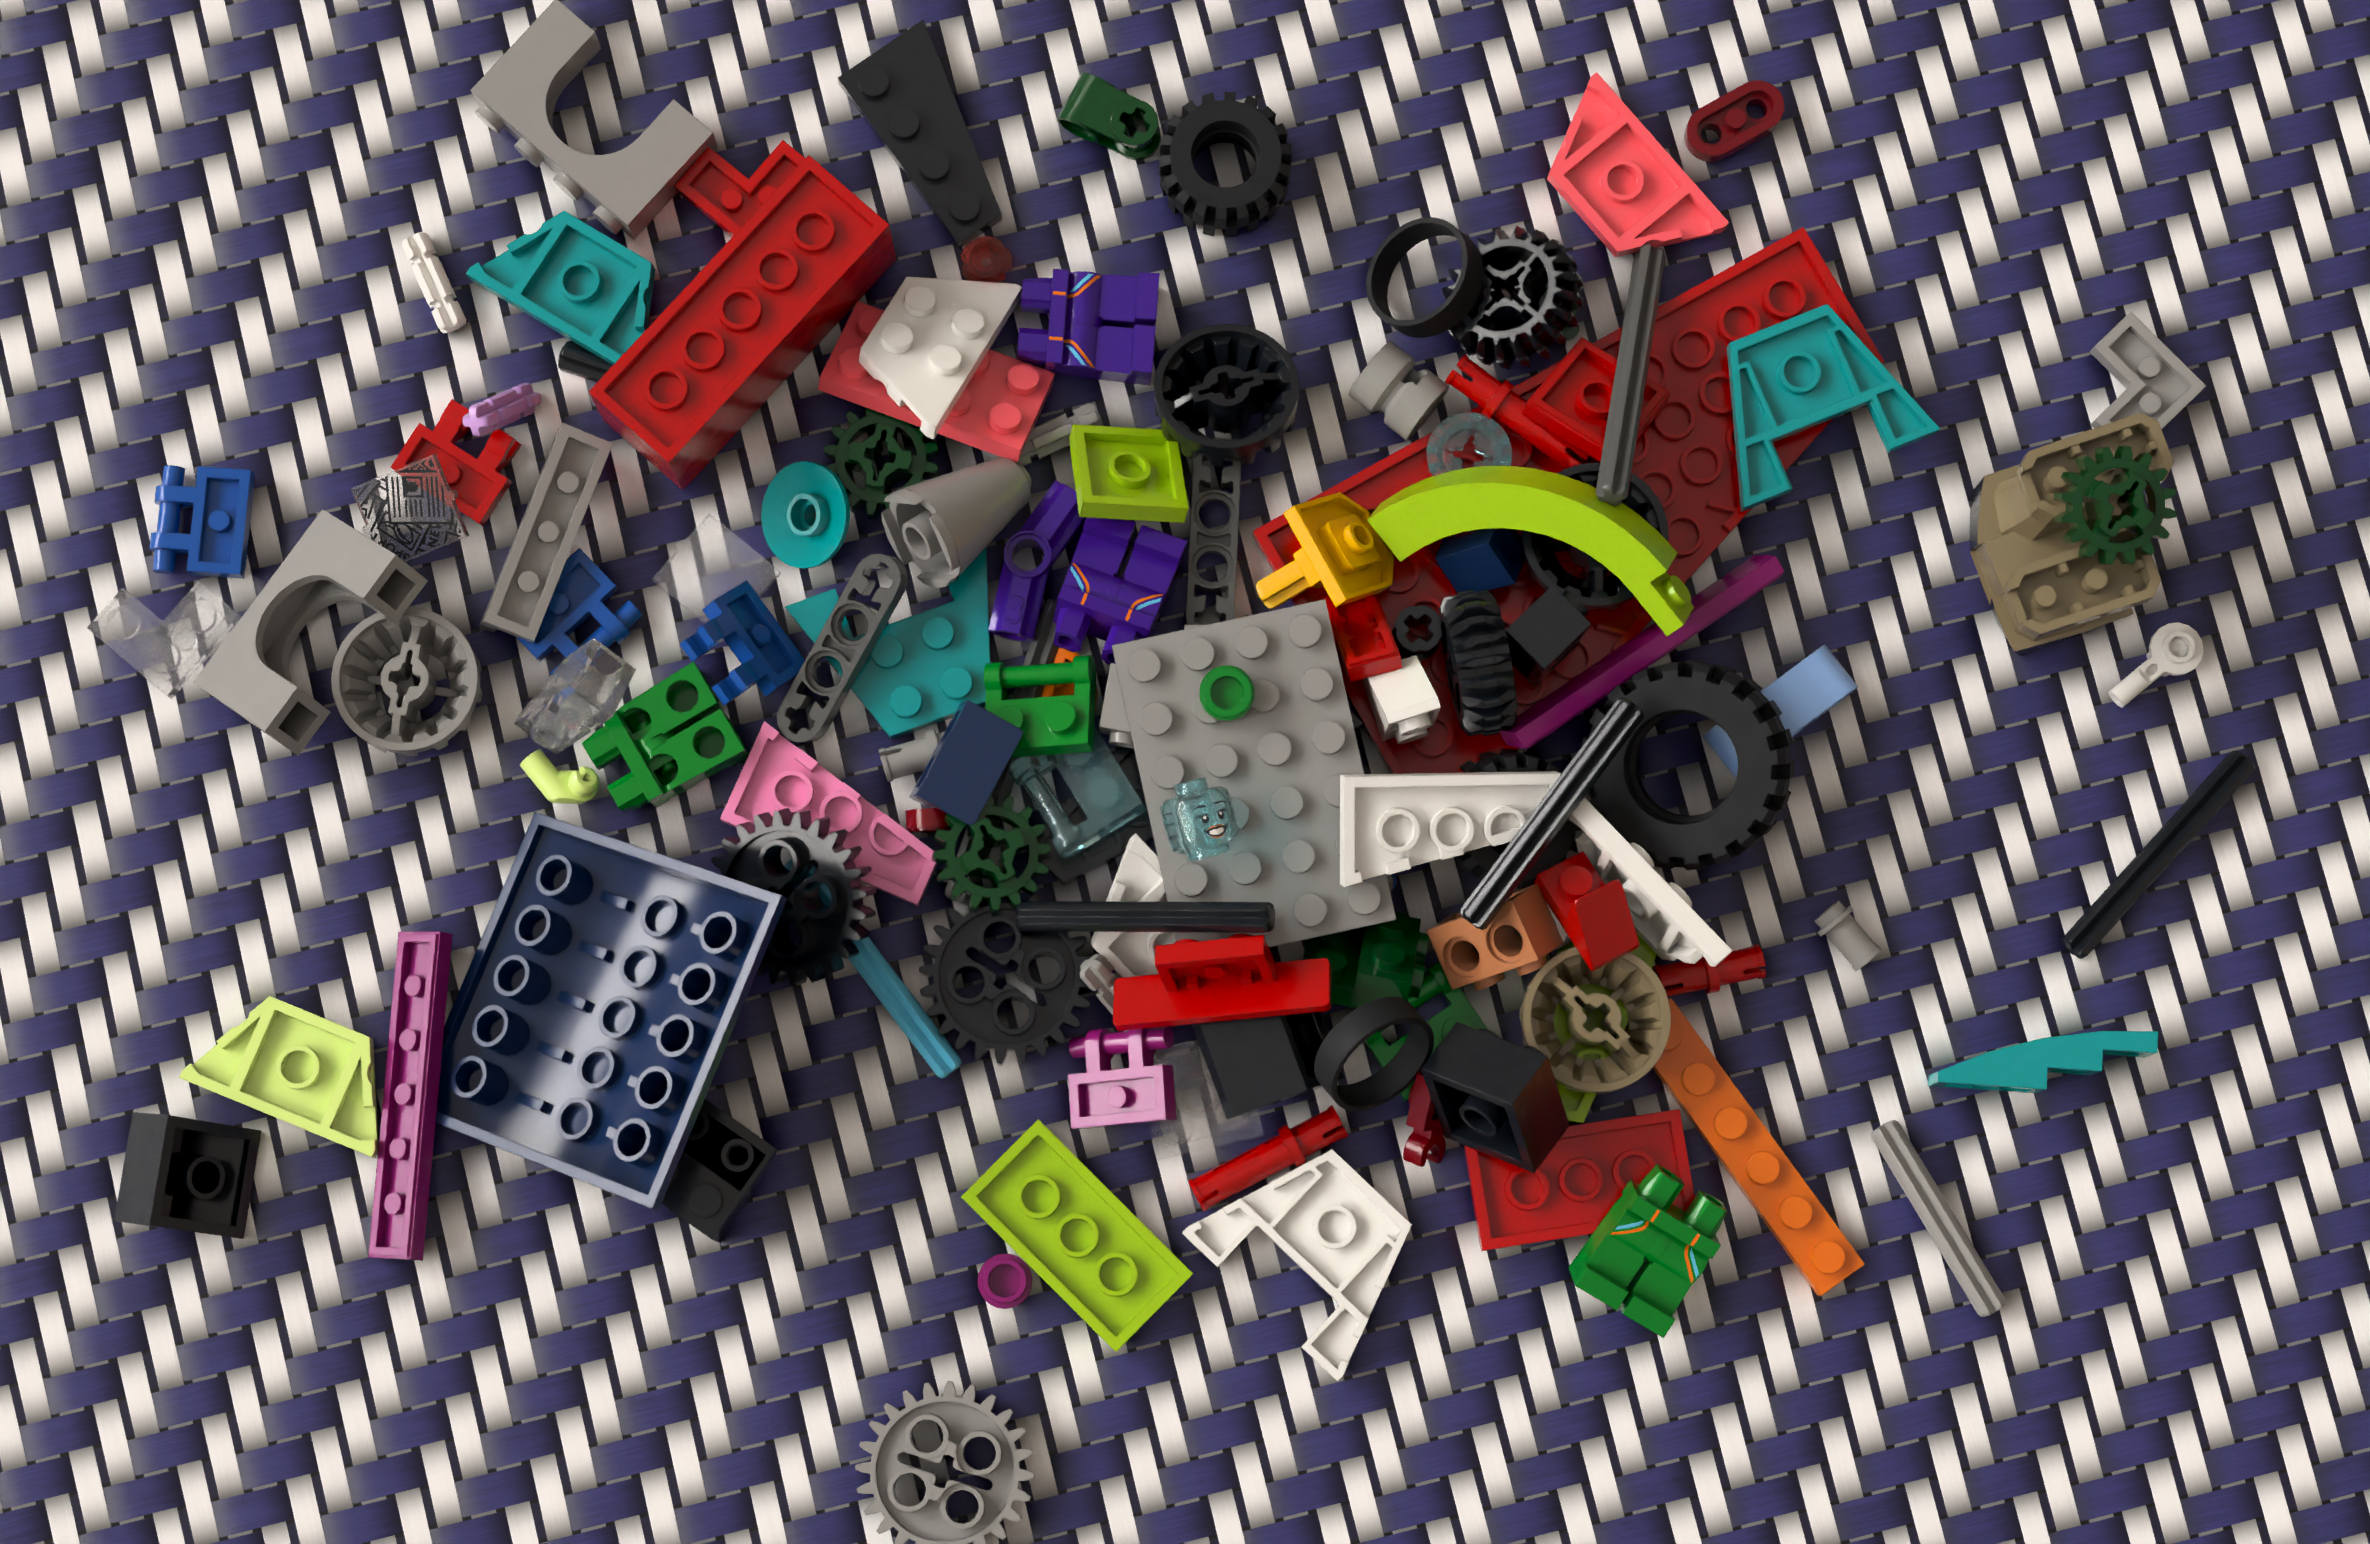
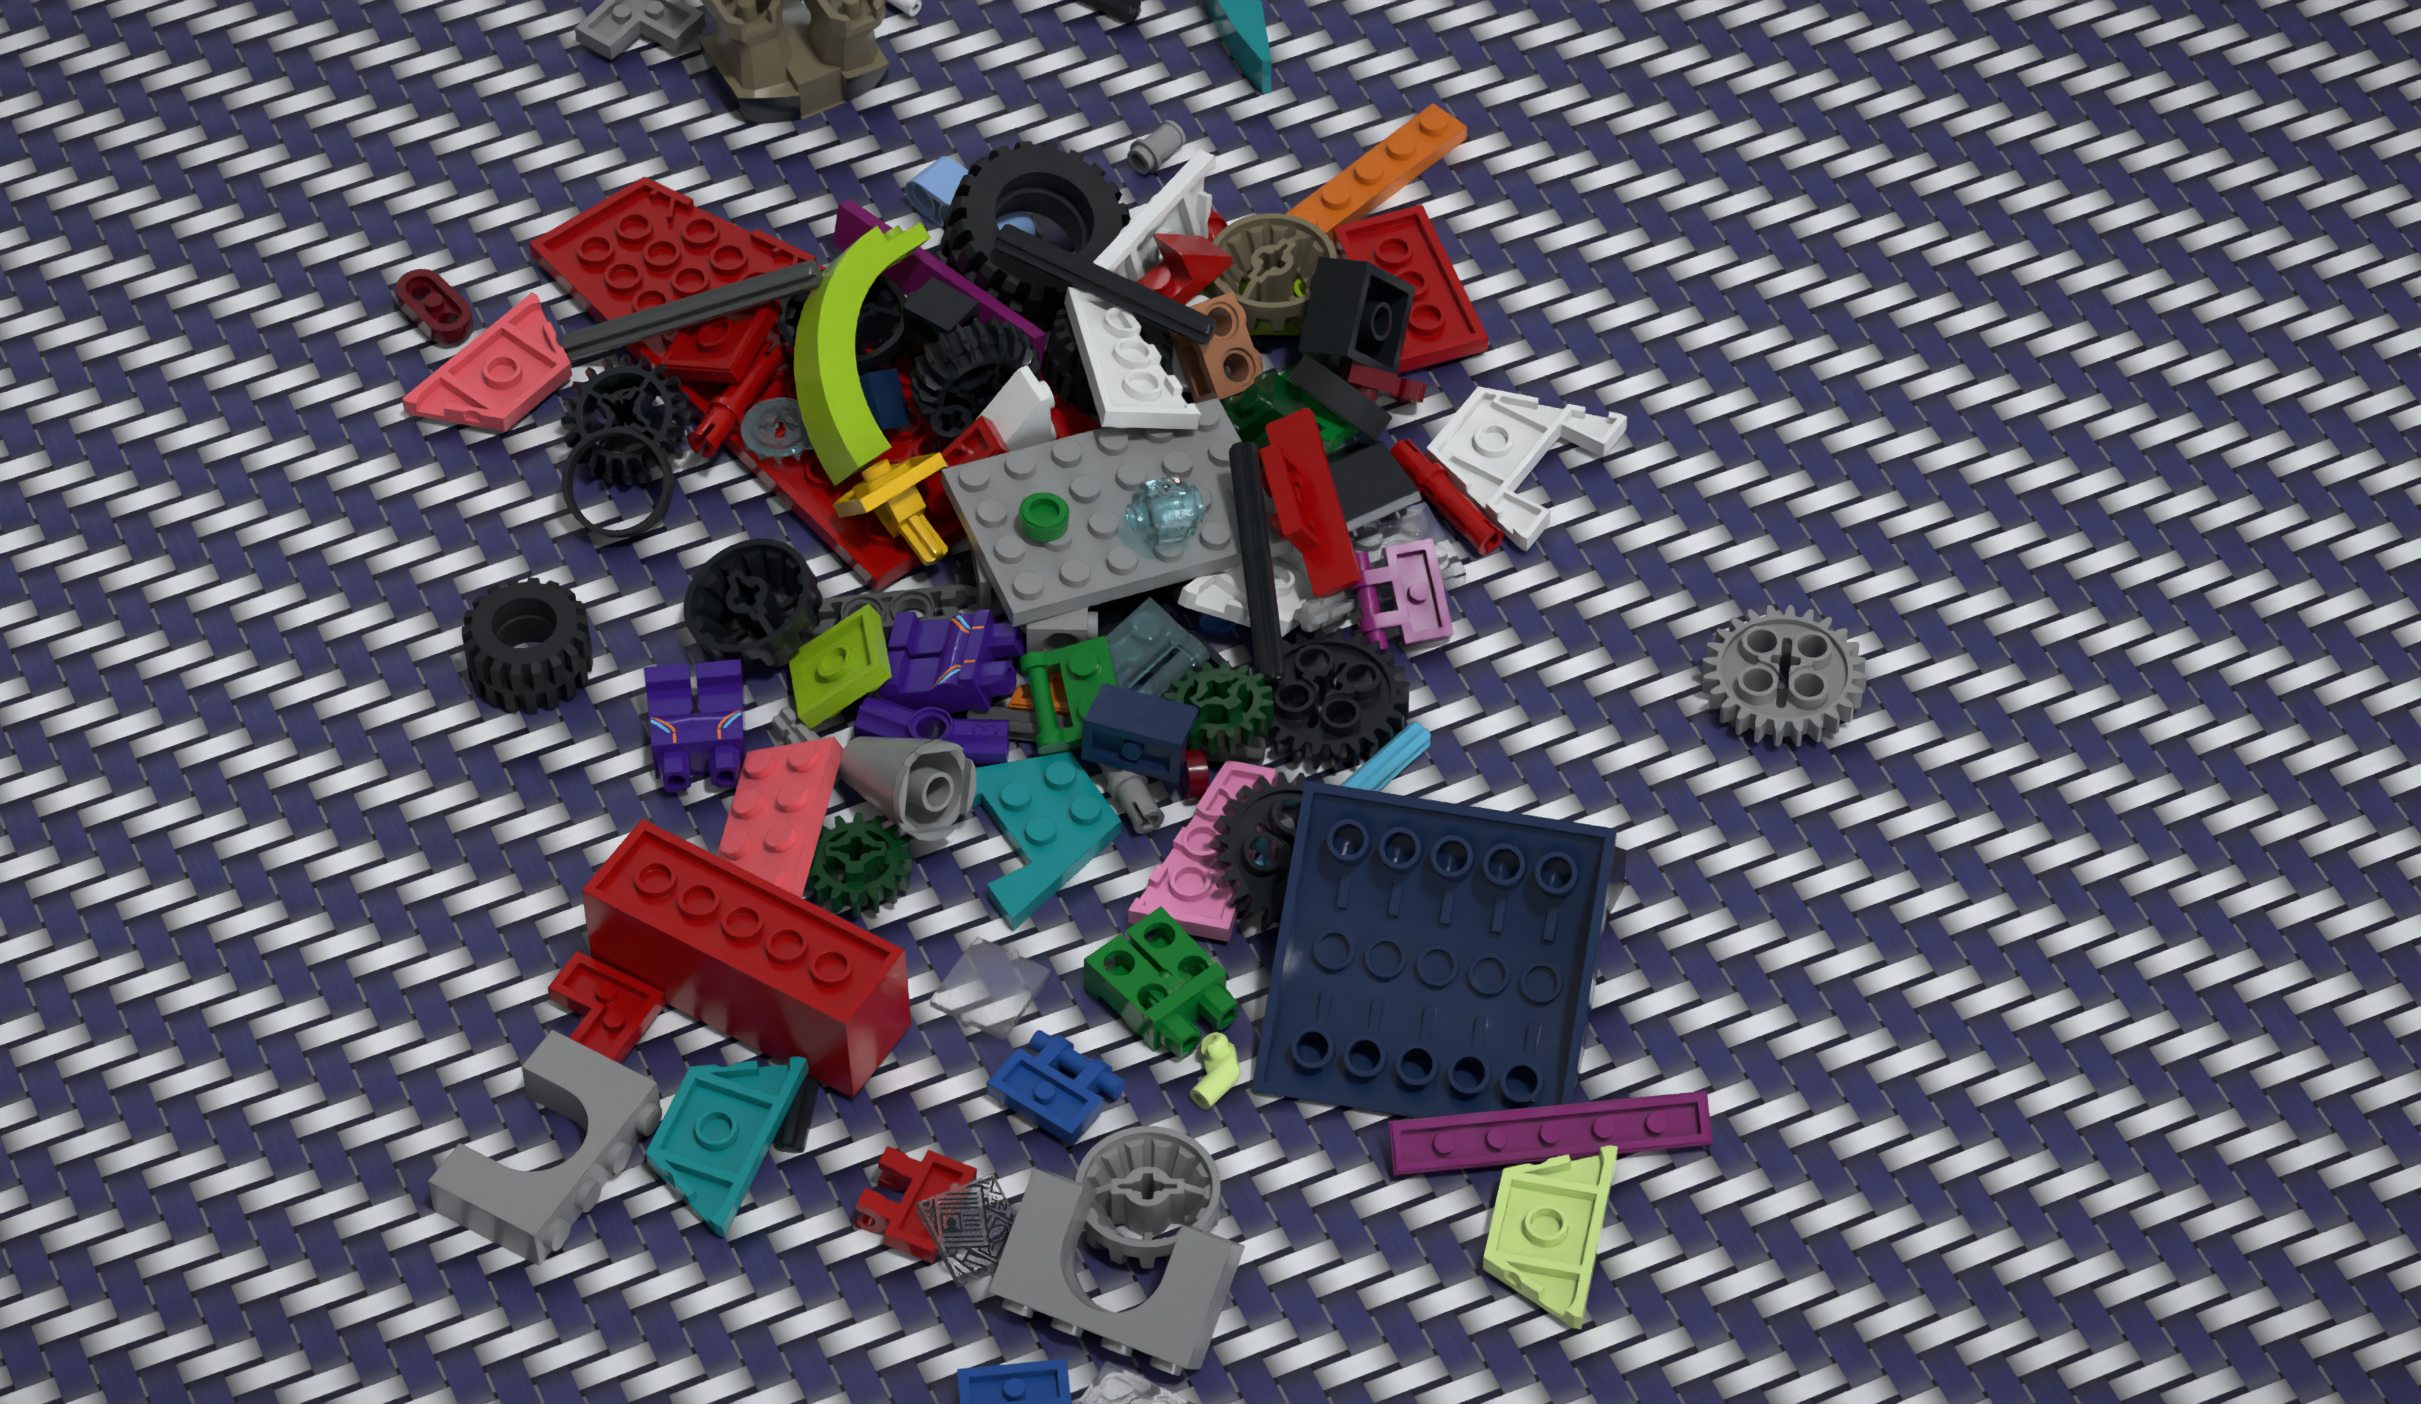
camera: 95 degrees left, 30 degrees down
black slope [114,1112,261,1239] -> none
white axle [402,232,466,333] -> none
lavender axle [463,383,541,437] -> none
light grey fence [479,423,613,643] -> none
clear slope [514,638,636,755] -> none
blue plate [679,580,805,705] -> none
teal dish [761,461,850,568] -> none
dark grey beam [777,554,908,742] -> none
black wing [838,20,1002,249] -> none
white wing [858,277,1022,440] -> none
clear red plate [961,236,1013,283] -> none
lime plate [961,1119,1193,1352] -> none
magenta plate [978,1254,1032,1309] -> none
dark green piece [1057,73,1161,160] -> none
light grey wheel [1349,341,1450,441] -> none
green hips [1568,1164,1727,1338] -> none
teal wing [1727,304,1940,512] -> none
light grey axle [1871,1120,2006,1317] -> none

